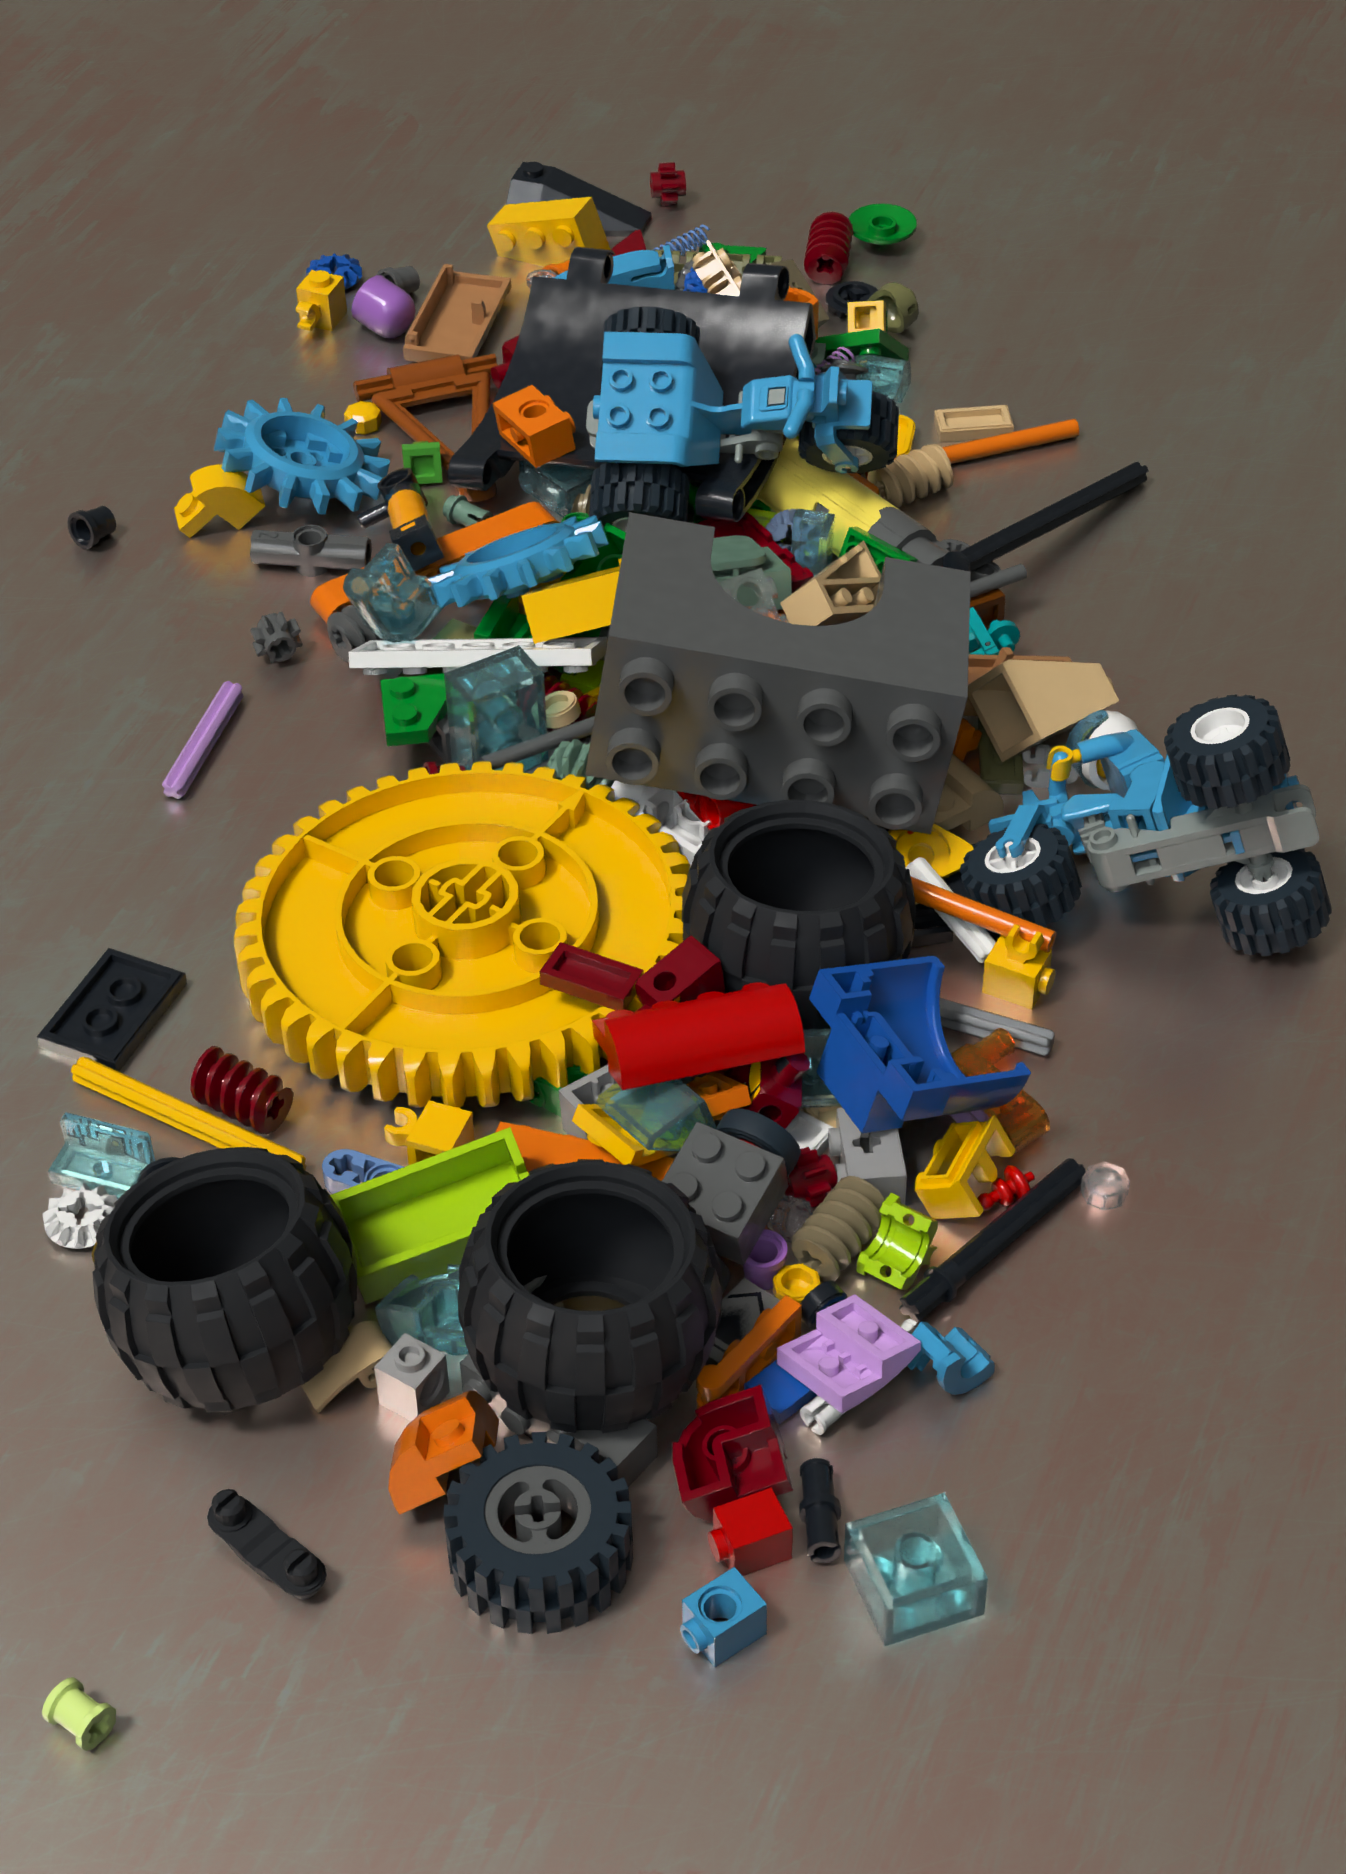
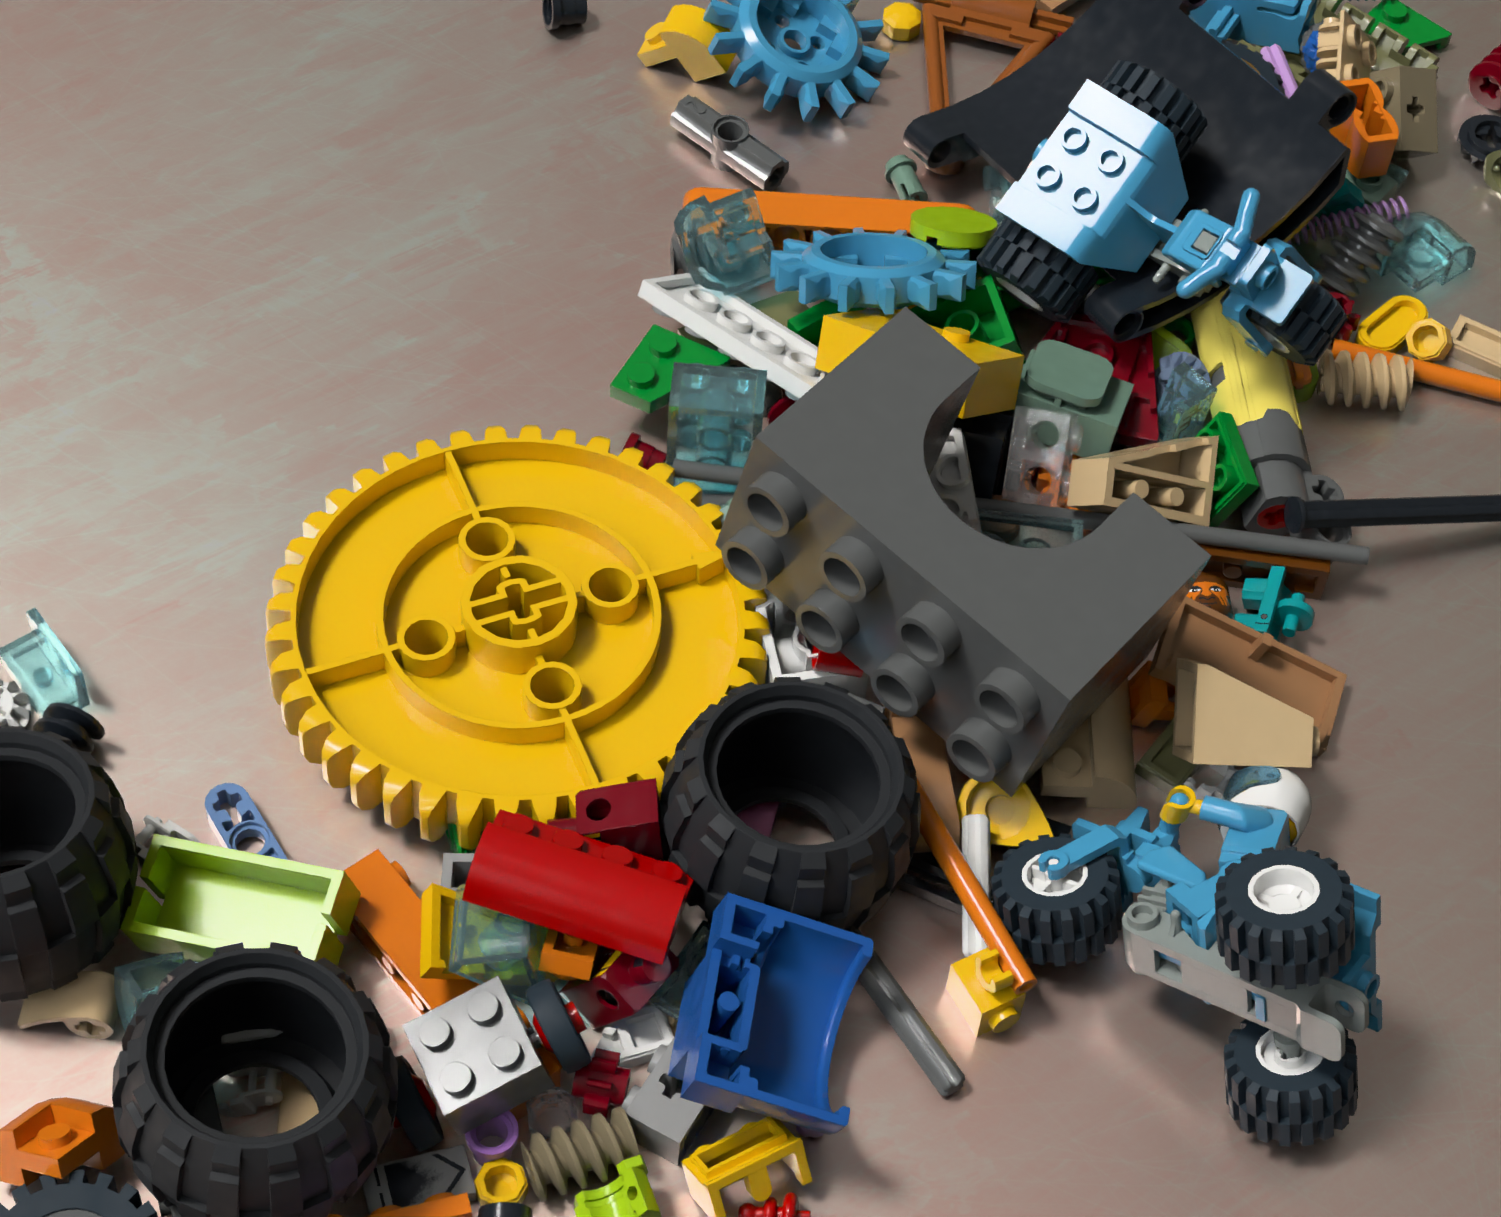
camera: 30 degrees right, 10 degrees up
black tile [37,948,187,1072] -> none
yellow axle [71,1057,307,1170] -> none
lavender axle [162,681,244,799] -> none
dark red piece [190,1046,294,1134] -> none
dark grey gear [251,612,303,663] -> none
black piece [357,468,444,574] -> none
light grey brick [374,1333,450,1421] -> none
yellow brick [384,1100,475,1165] -> none
bright green tile [402,441,443,484] -> none
orange brick [493,385,576,468] -> none
dark red tile [539,942,644,1010] -> none
green wing [815,328,909,363] -> none
yellow leg [847,300,888,334] -> none
clear orange beam [951,1027,1050,1155] -> none
none -> lime tile [909,206,998,250]
none -> yellow tile [1406,318,1453,363]

